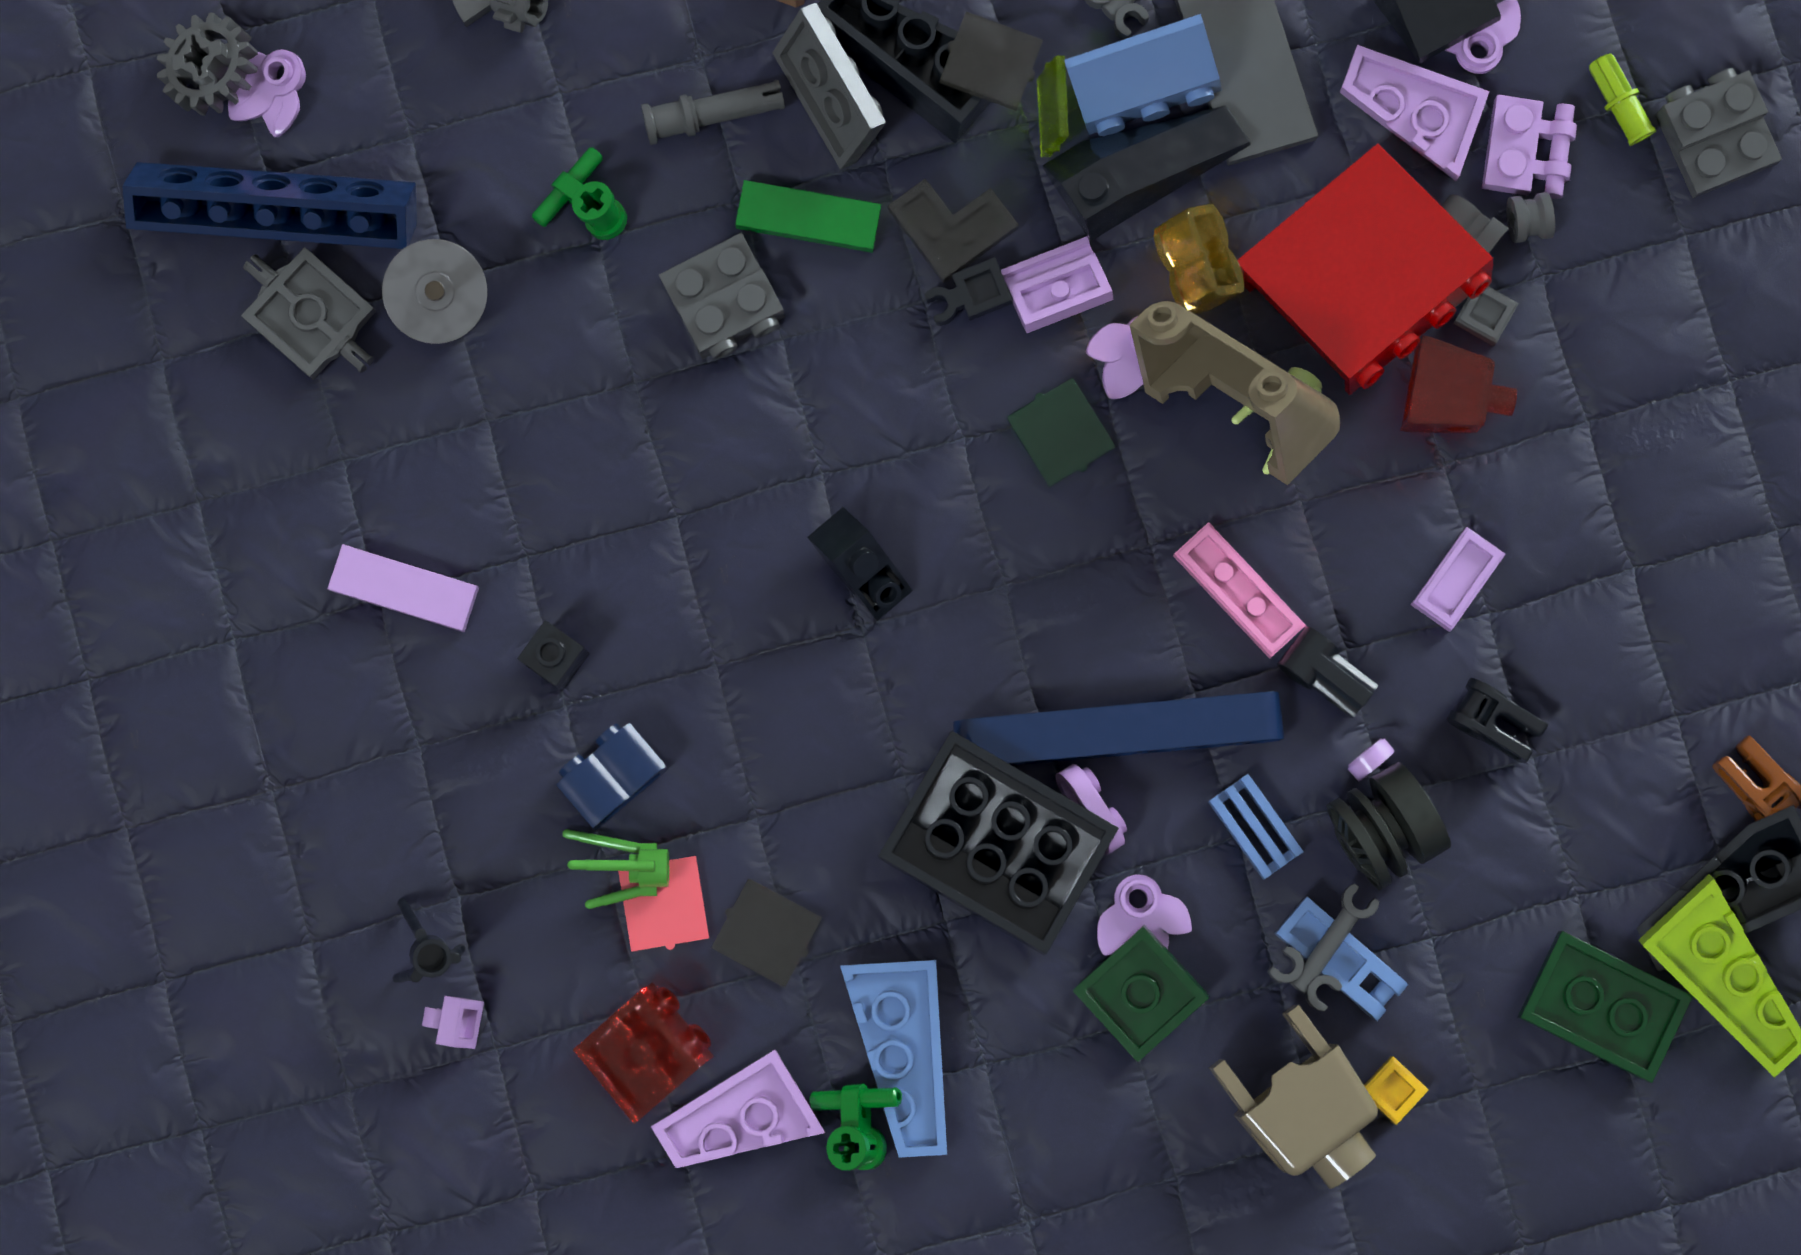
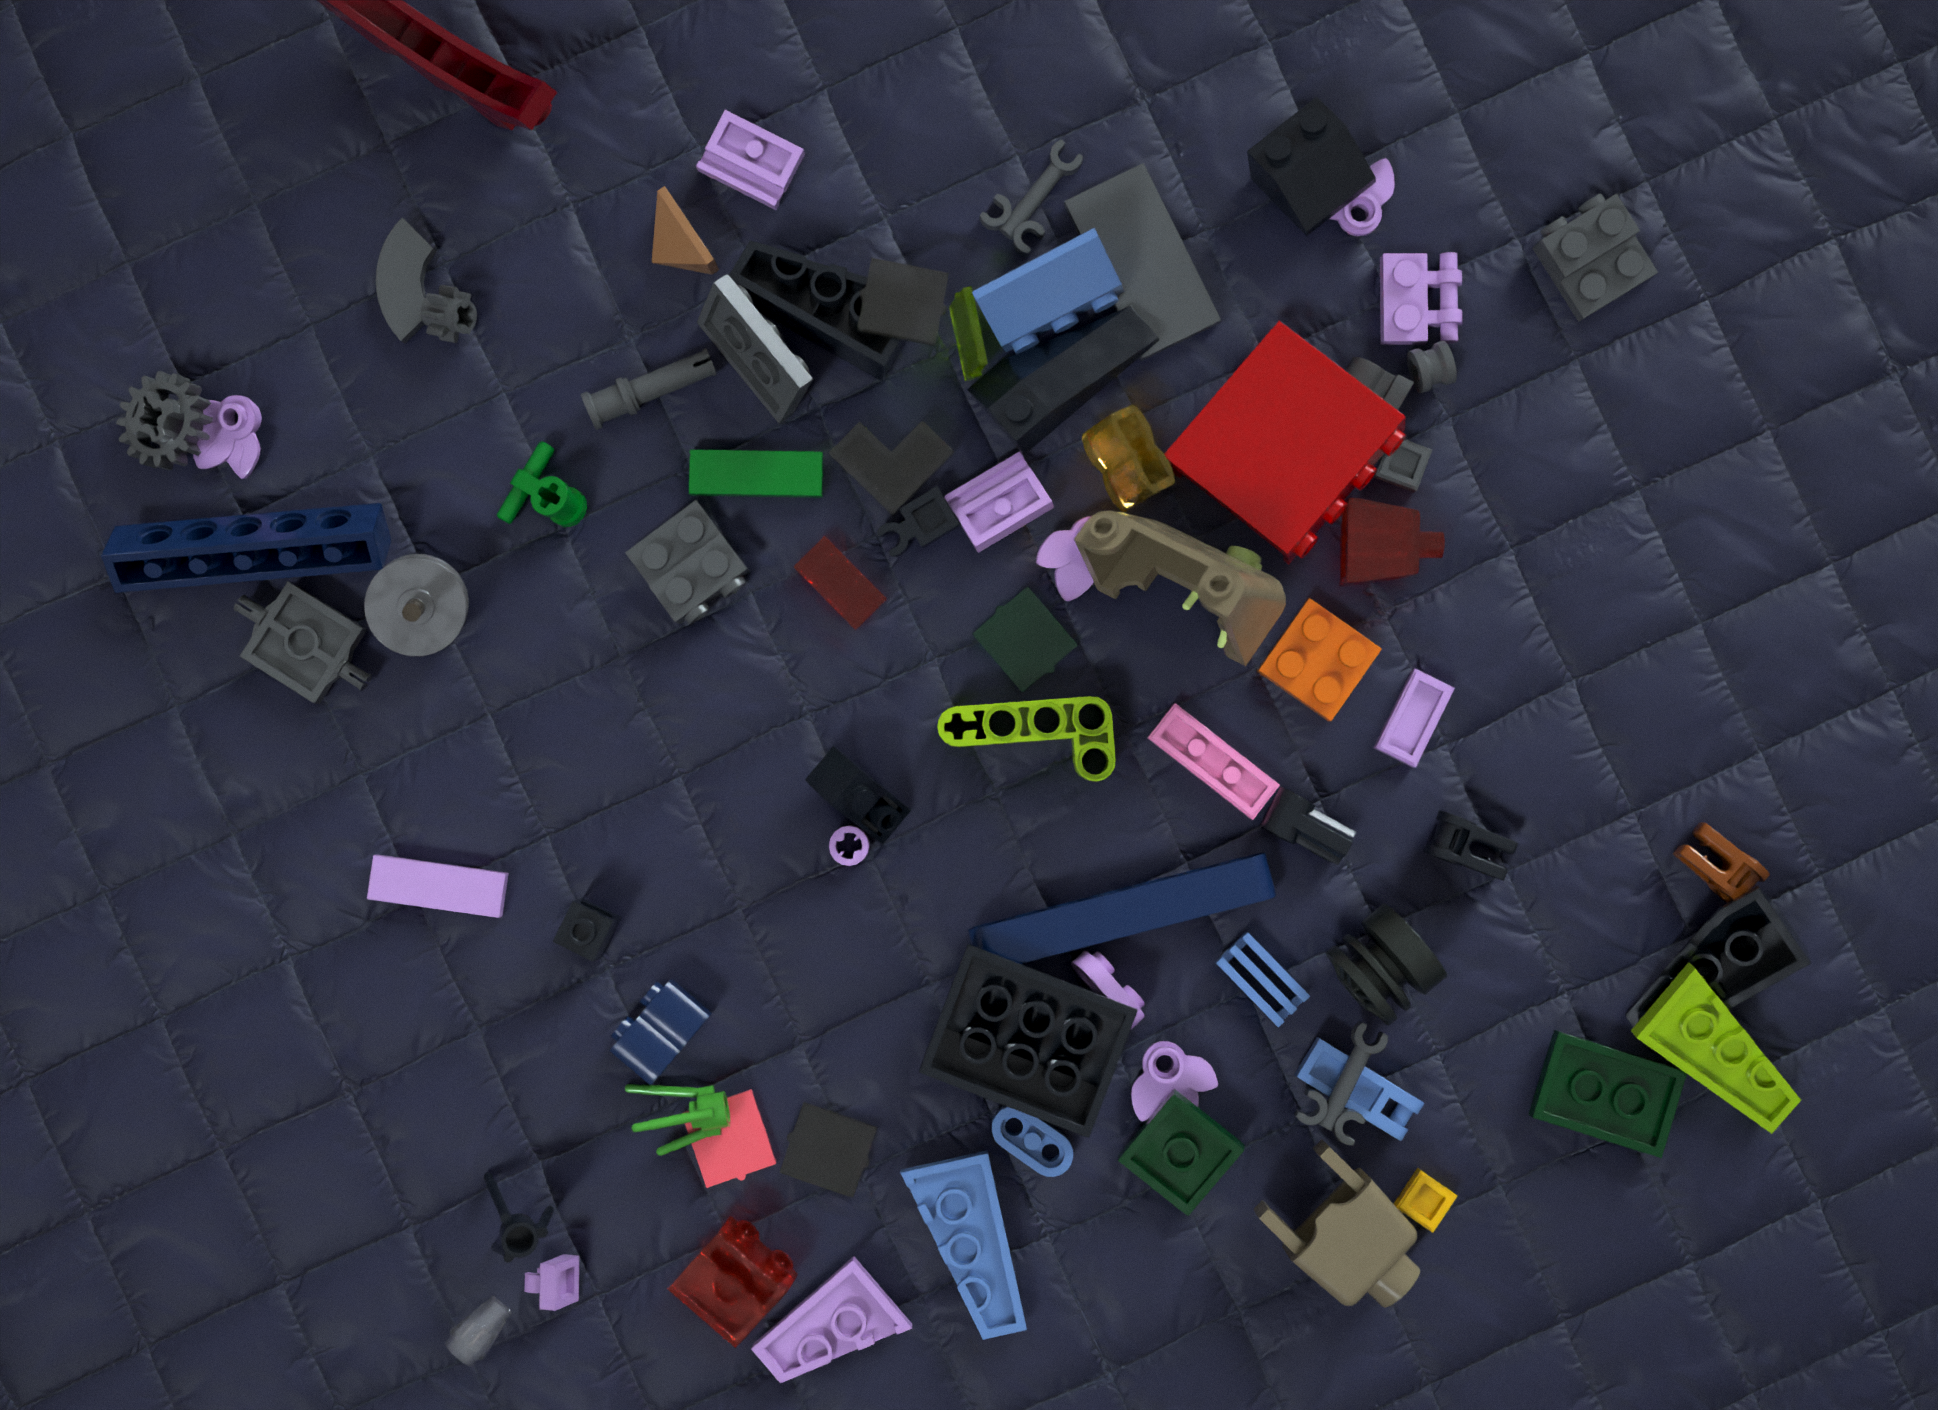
camera: 10 degrees left, 5 degrees up
green piece [809,1084,902,1170] -> none
lavender wing [1340,45,1490,181] -> none
lavender tile [1348,738,1395,782] -> none
lime axle [1589,53,1657,146] -> none
none -> clear cone [445,1296,512,1366]
none -> clear red tile [793,536,887,630]
none -> lavender bush [829,825,870,866]
none -> lime beam [937,696,1116,781]
none -> medium blue plate [992,1105,1073,1177]
none -> orange plate [1257,598,1382,722]

